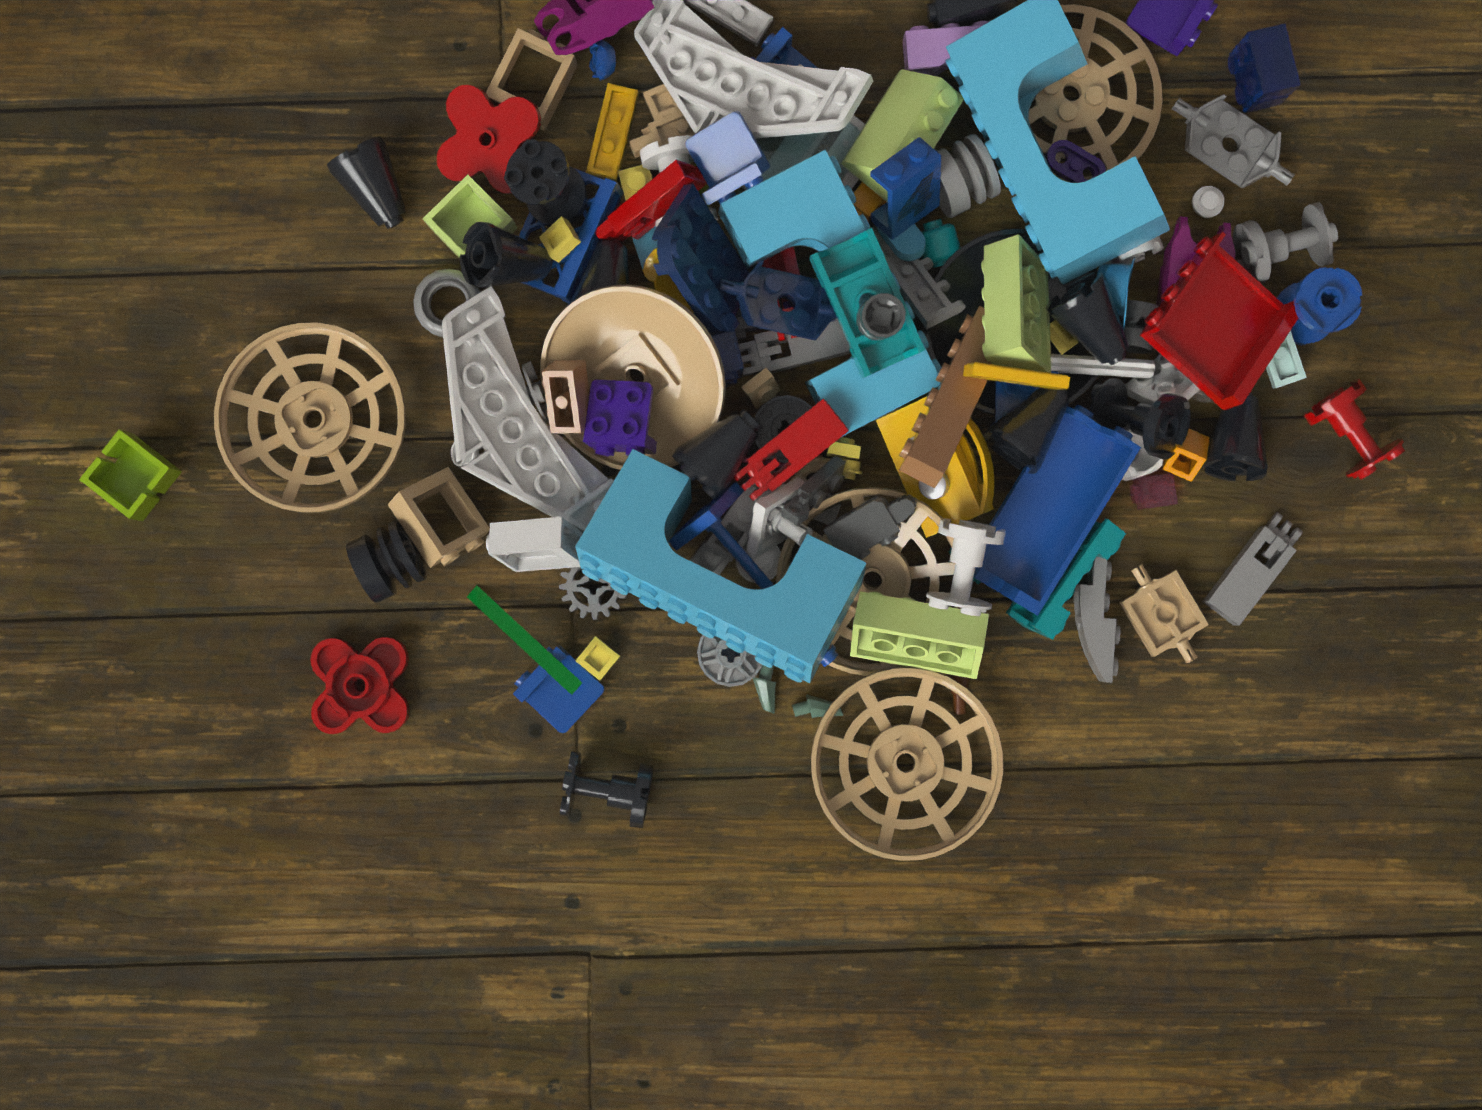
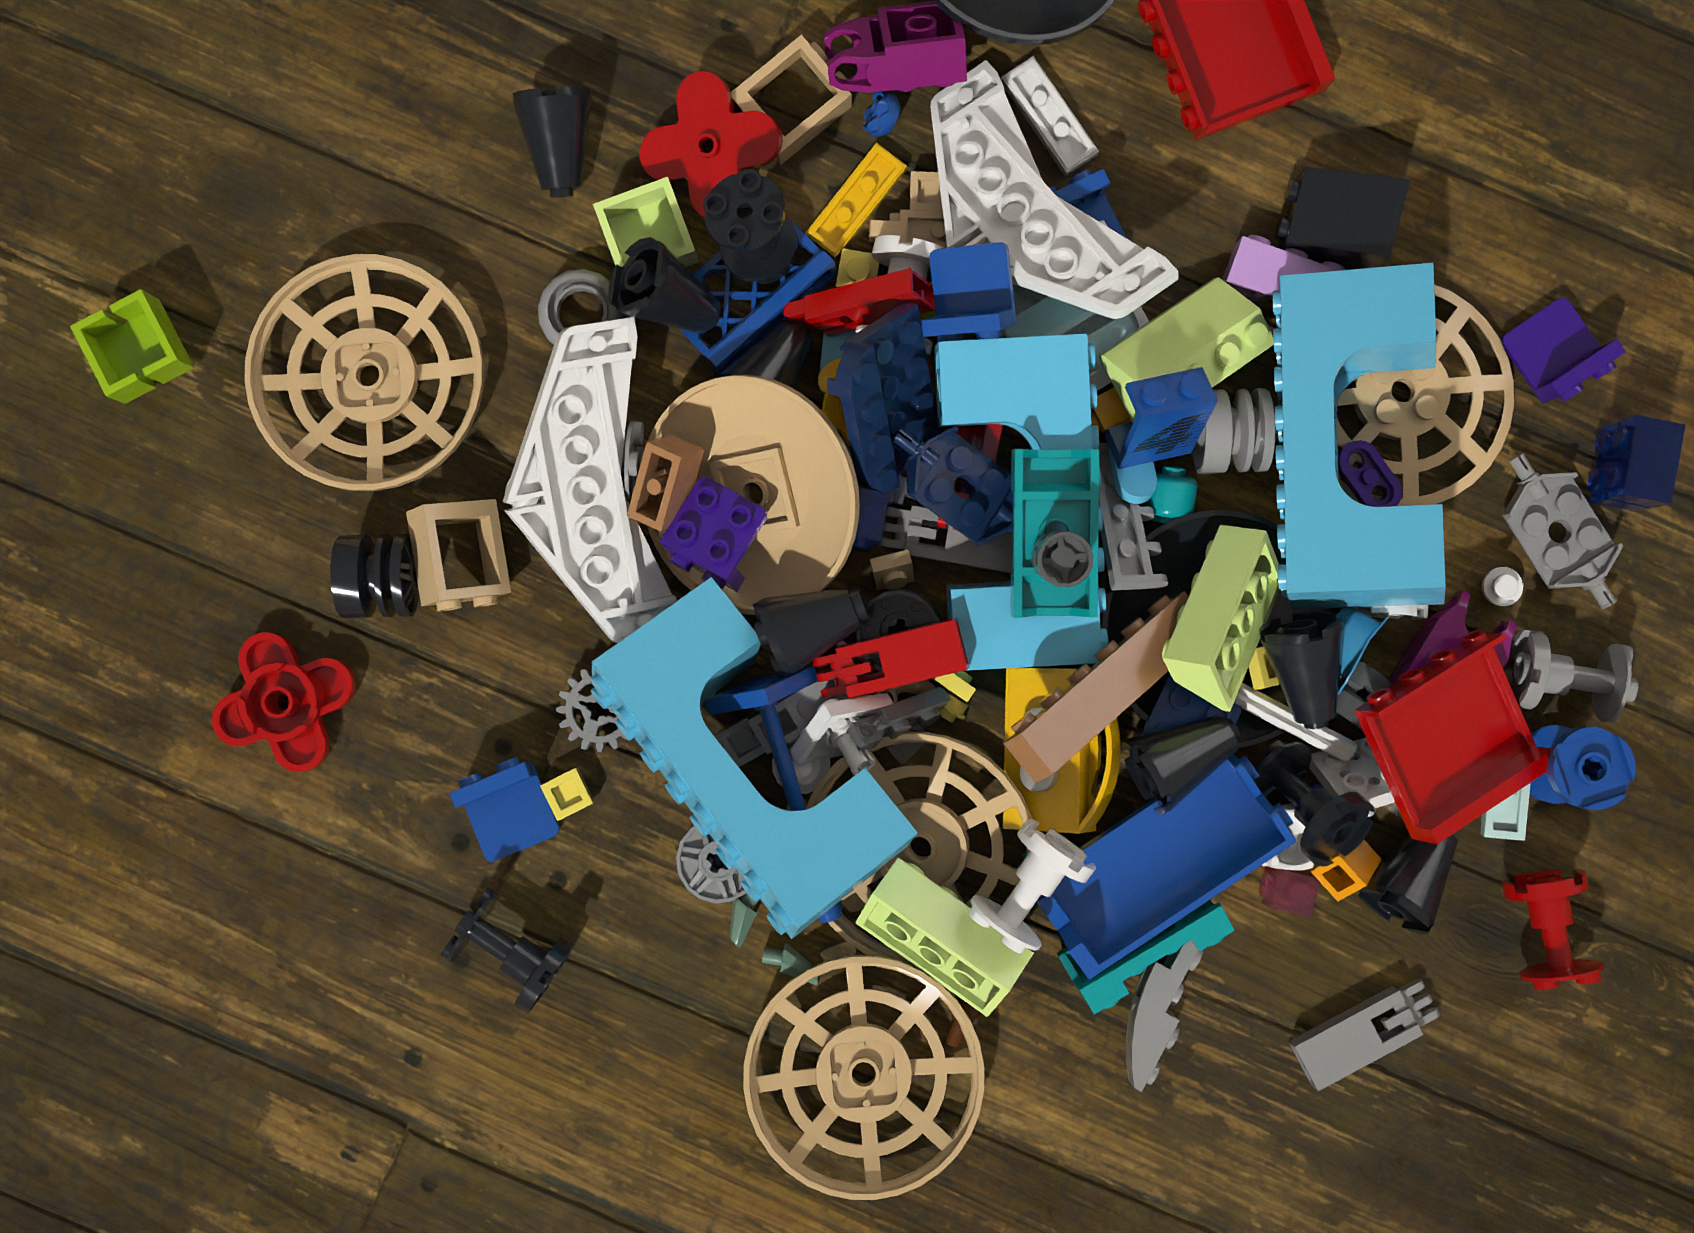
camera: 25 degrees right, 0 degrees up
green sticker [467,585,582,695] -> none
white window [486,516,583,572] -> none
light yellow plate [539,216,581,263] -> none
dark grey hinge [823,494,917,560] -> none
yellow tile [963,362,1070,390] -> none
tan plate [1119,564,1209,663] -> none

